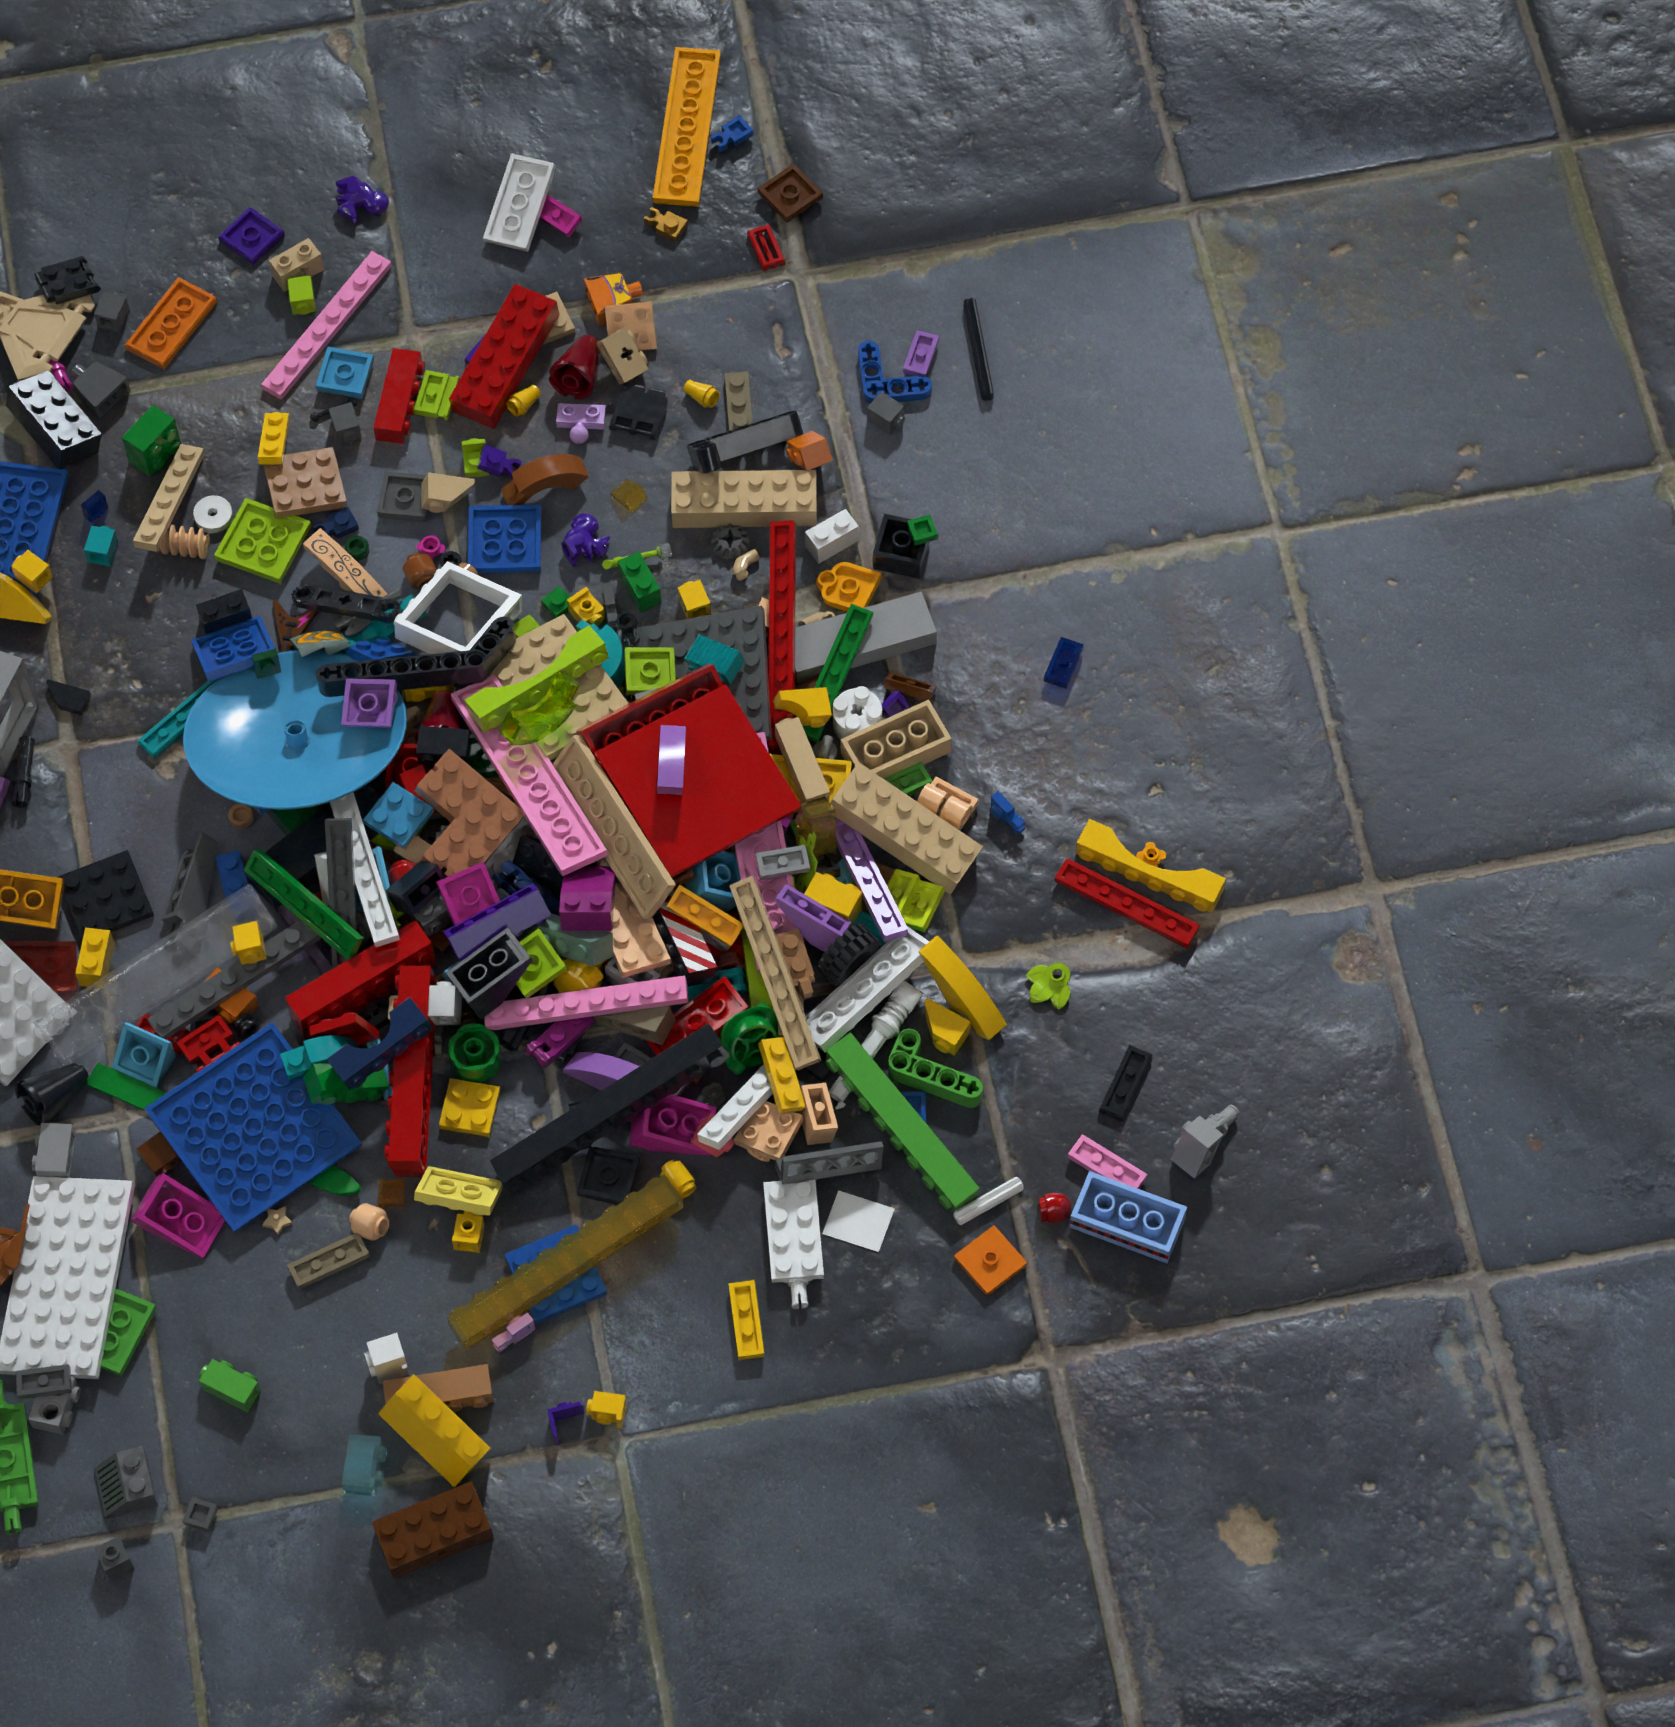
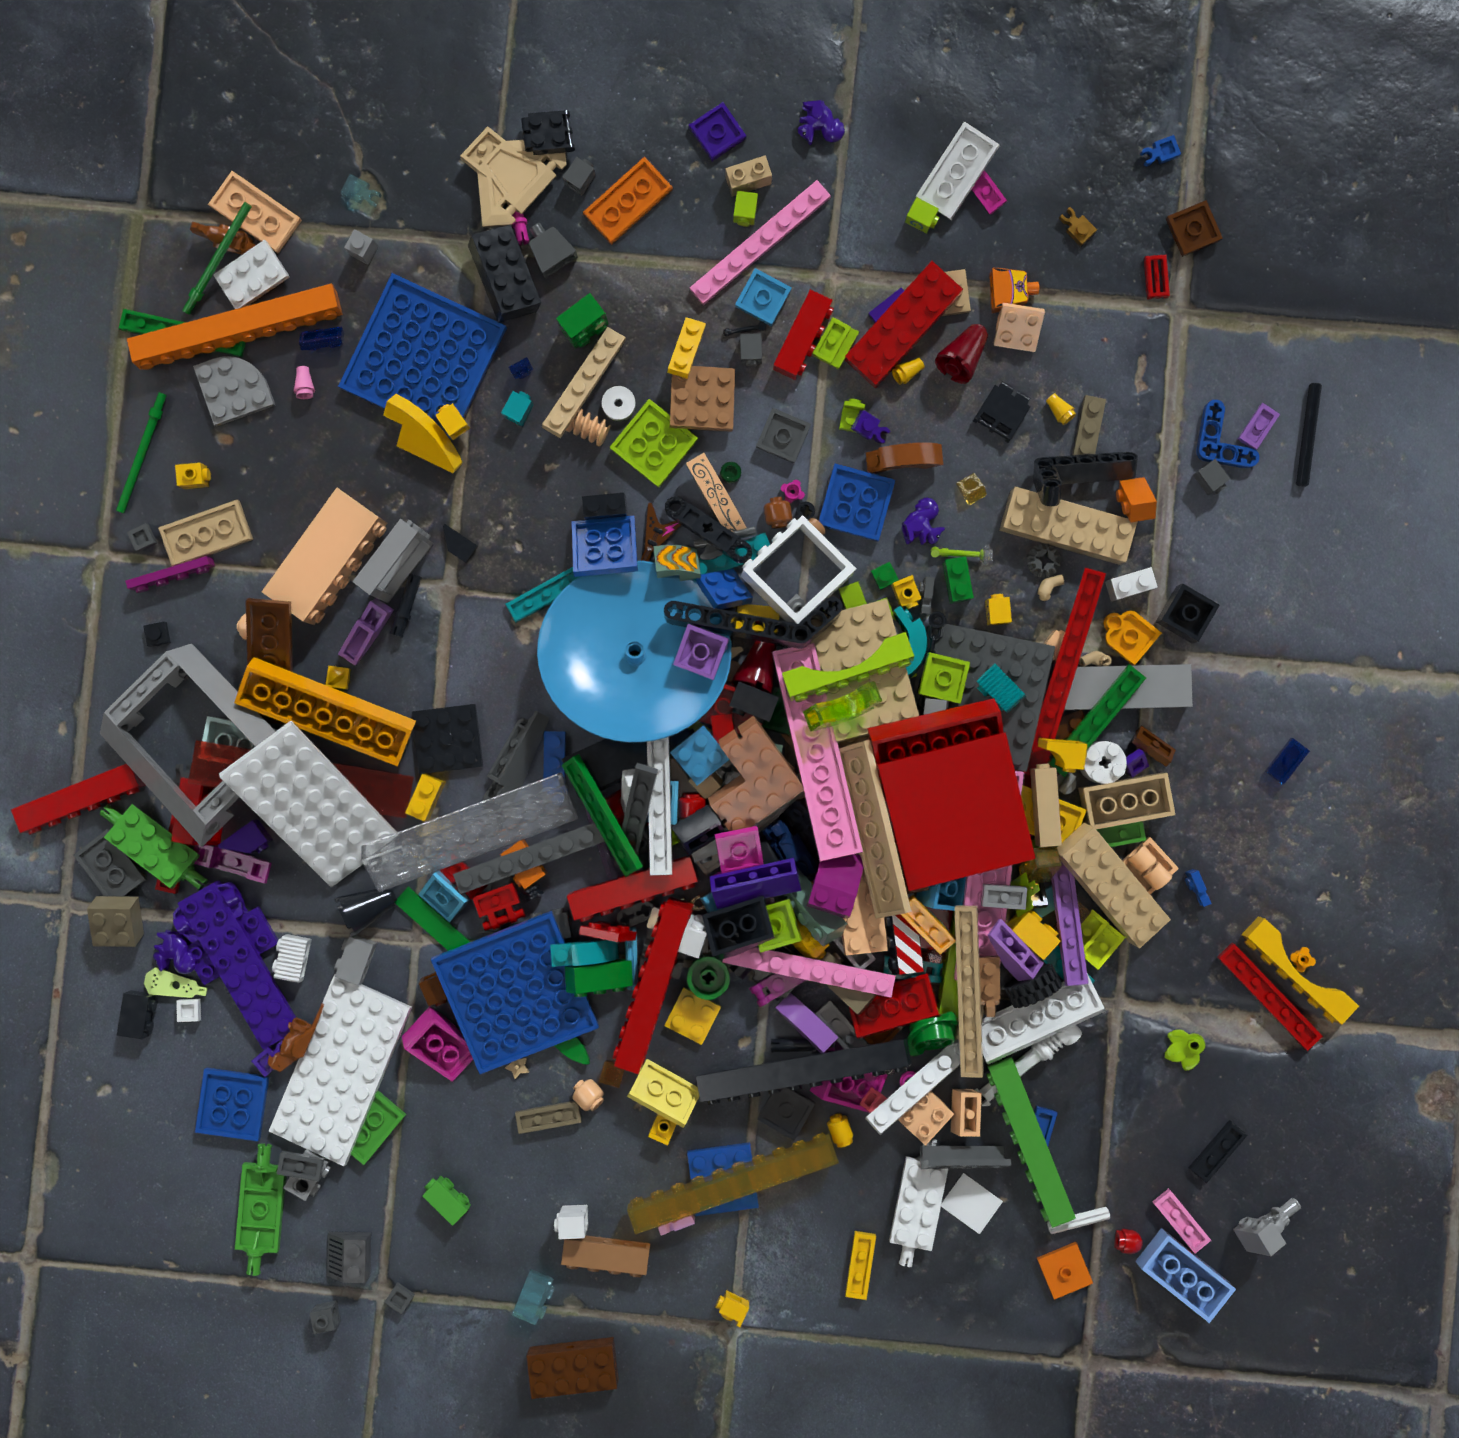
camera: 20 degrees right, 25 degrees up
yellow brick [230,921,267,965] -> none
dark green plate [252,648,281,679] -> none
dark blue plate [313,506,359,539] -> none
dark blue arch [327,997,432,1090] -> none
yellow slope [378,1374,491,1488] -> none
tan slope [421,472,475,513] -> none
dark purple bracket [547,1402,585,1446] -> none
lavender plate [556,403,606,444] -> none
tan brick [596,327,648,385] -> none
light orange plate [653,47,721,207] -> none
medium lavender slope [657,725,686,795] -> none
yellow plate [758,1037,805,1113] -> none
bright green beam [888,1029,983,1108] -> none
green plate [907,514,938,546] -> none
yellow slope [918,936,1007,1040] -> none
yellow slope [924,997,971,1056] -> none
none -> lime brick [905,197,940,234]

